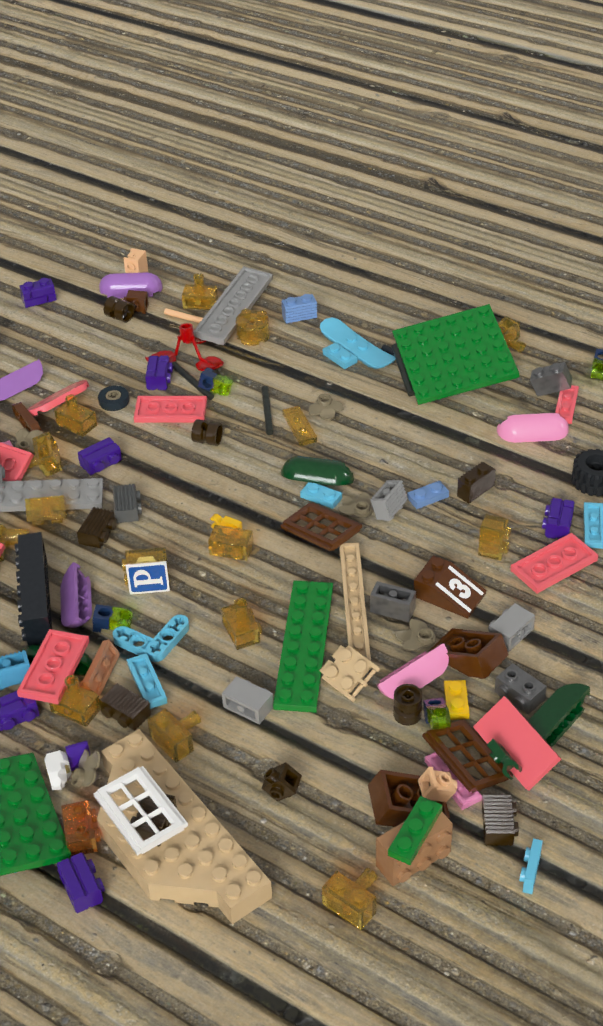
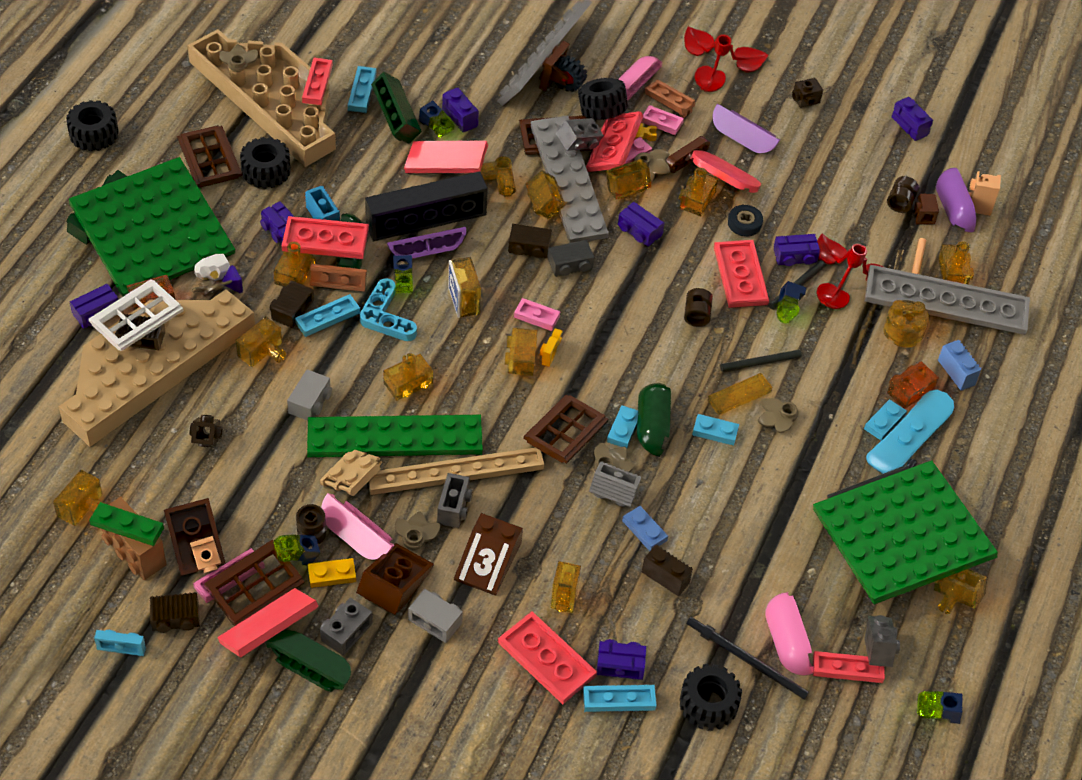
camera: 75 degrees right, 10 degrees up
dark green plate [487,739,522,780] -> none
none -> bright pink plate [514,298,560,331]
none -> black bar [686,616,809,700]
none -> medium azure plate [692,414,739,446]
none -> clear orange brick [887,361,939,409]

